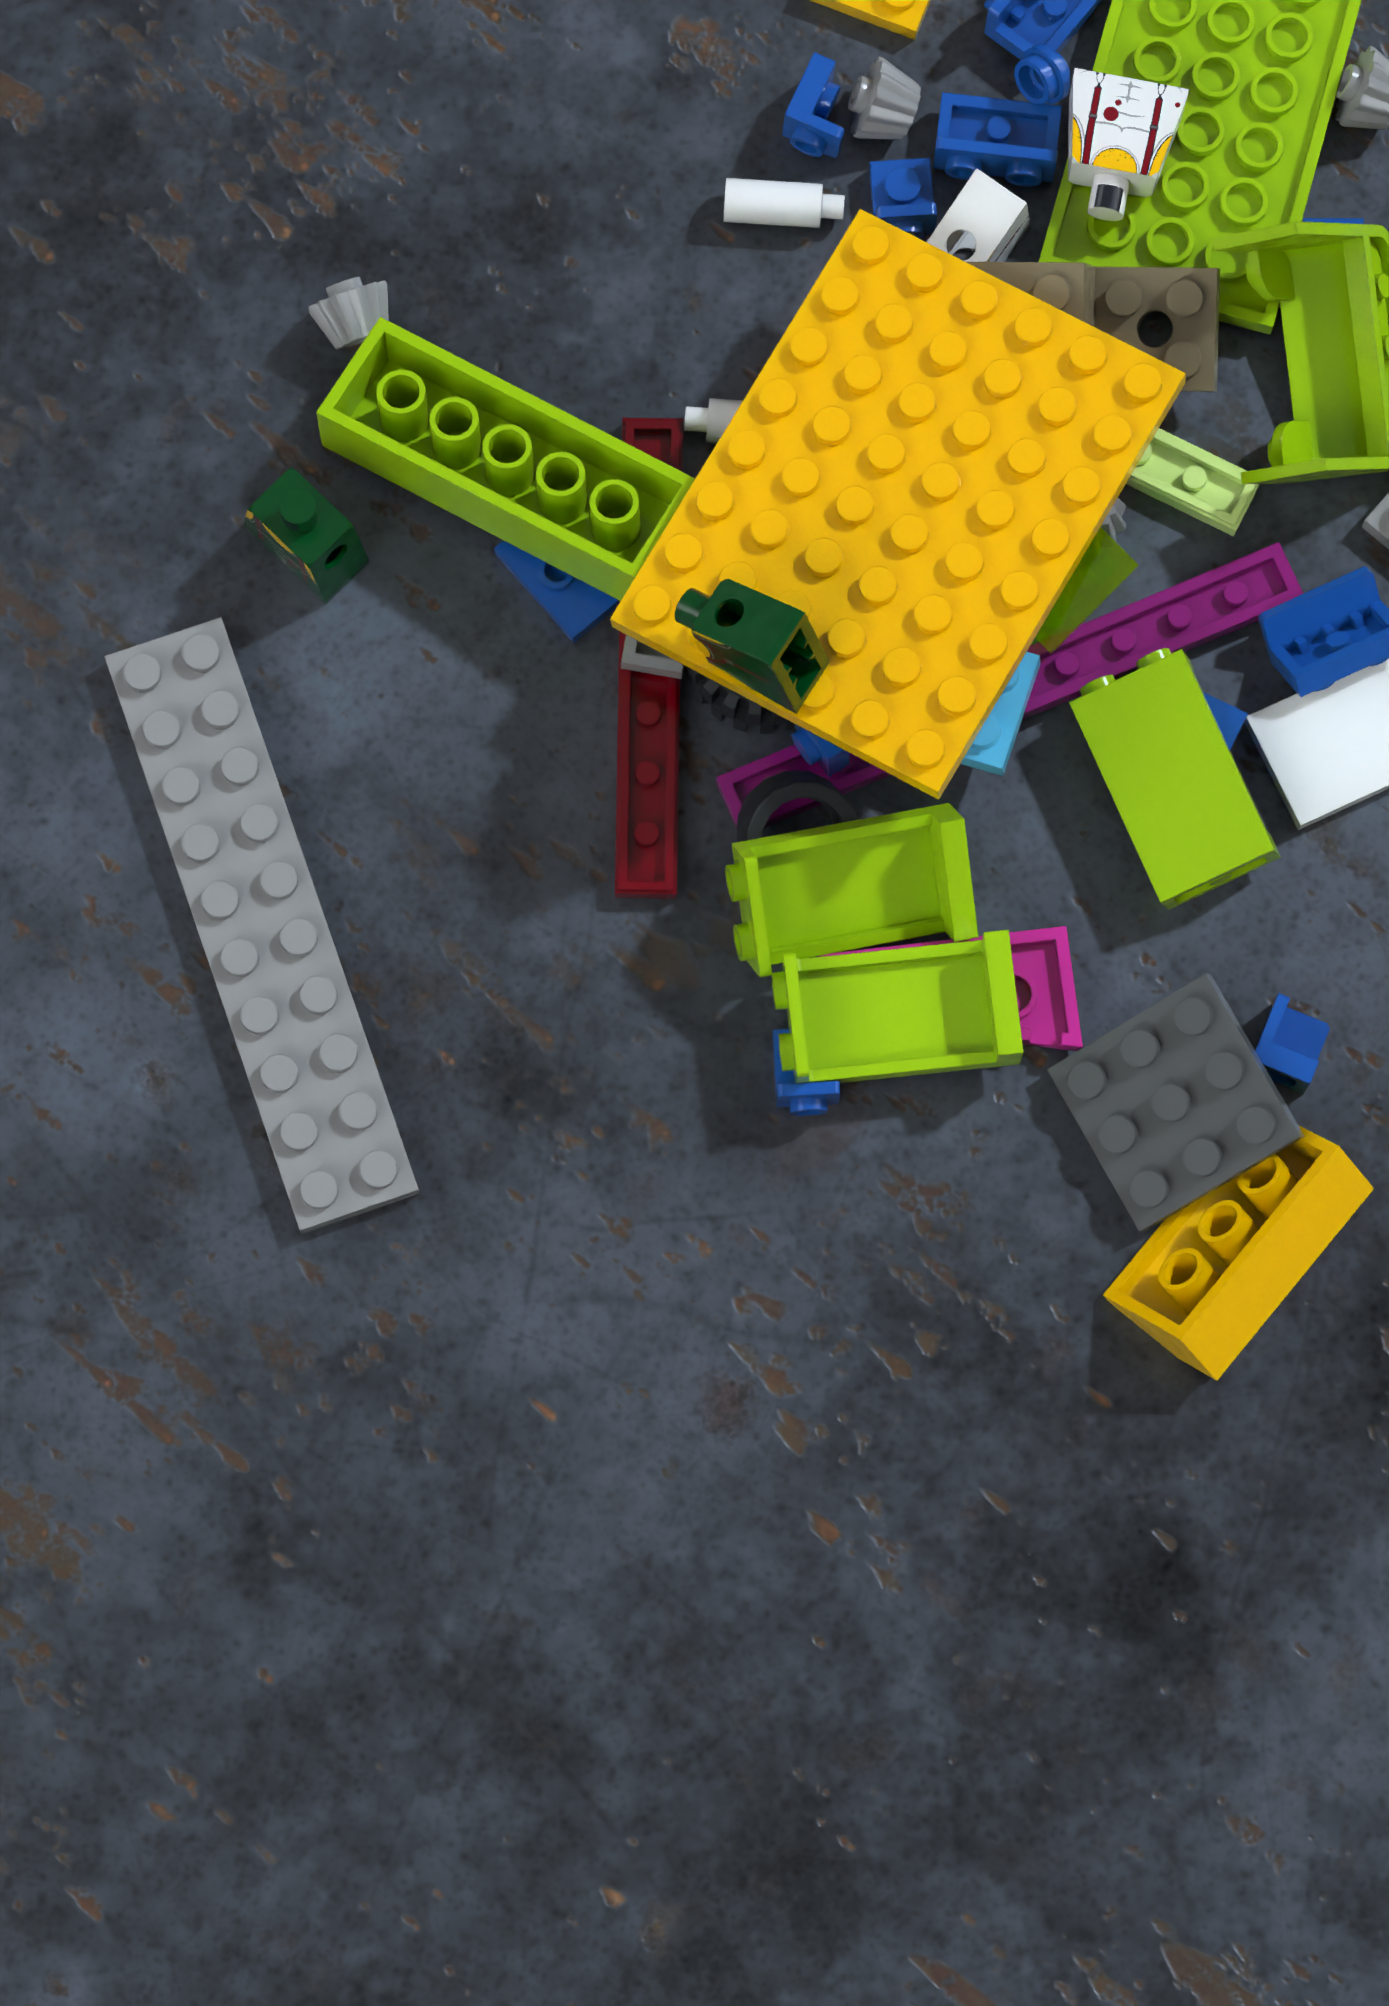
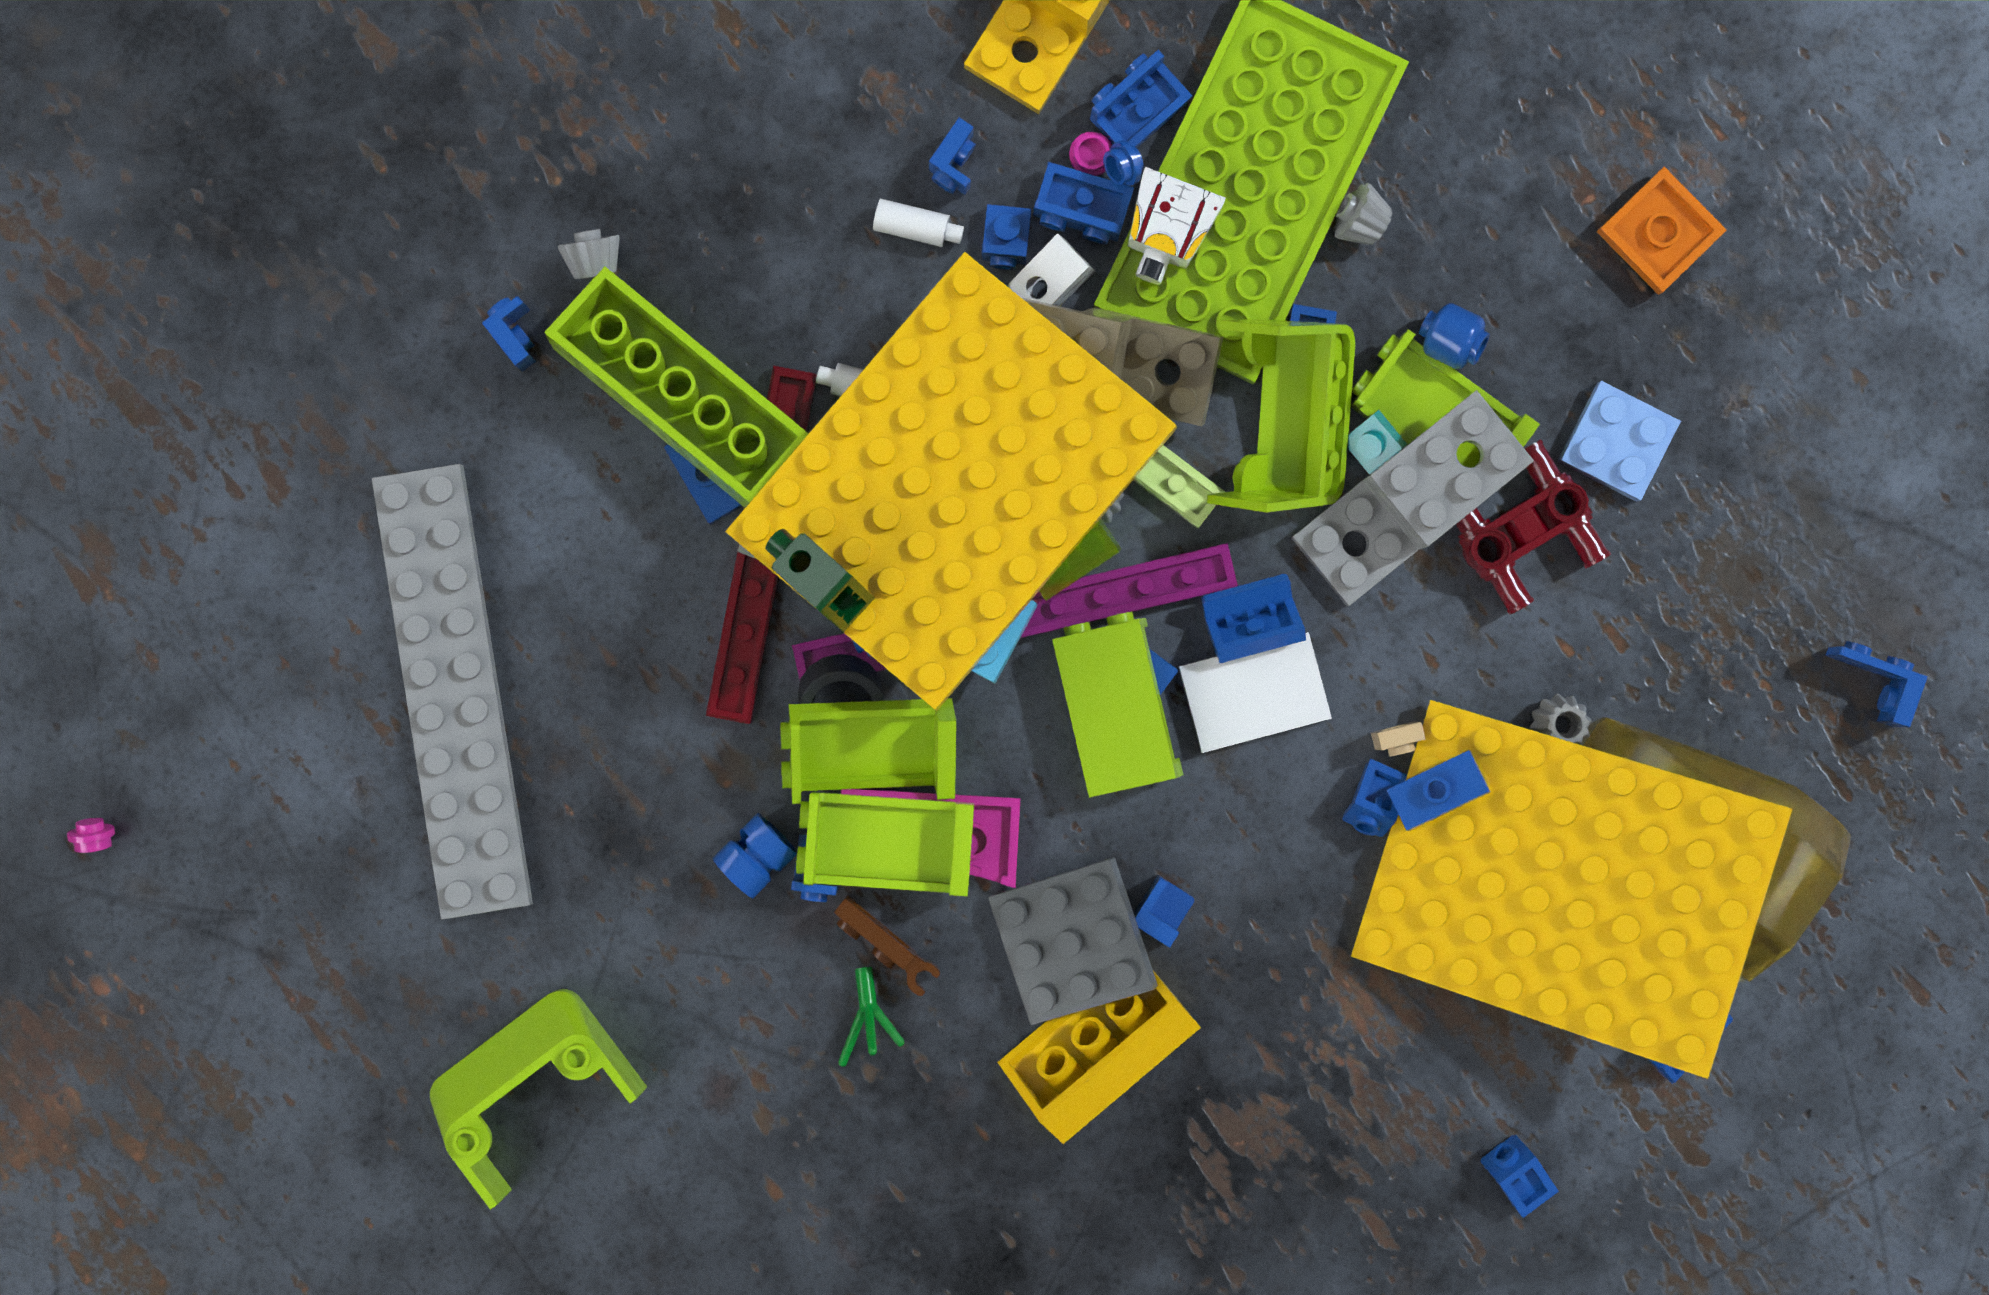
camera: 10 degrees right, 10 degrees up
dark green torso [244,467,369,604] -> none
light grey piece [848,56,921,139] -> none
none -> lime windscreen [430,989,647,1210]
none -> blue bracket [482,296,536,372]
none -> blue wheel [712,813,797,899]
none -> reddish brown plate [834,895,941,996]
none -> green plant [838,967,904,1067]
none -> dark pink plate [1069,132,1112,176]

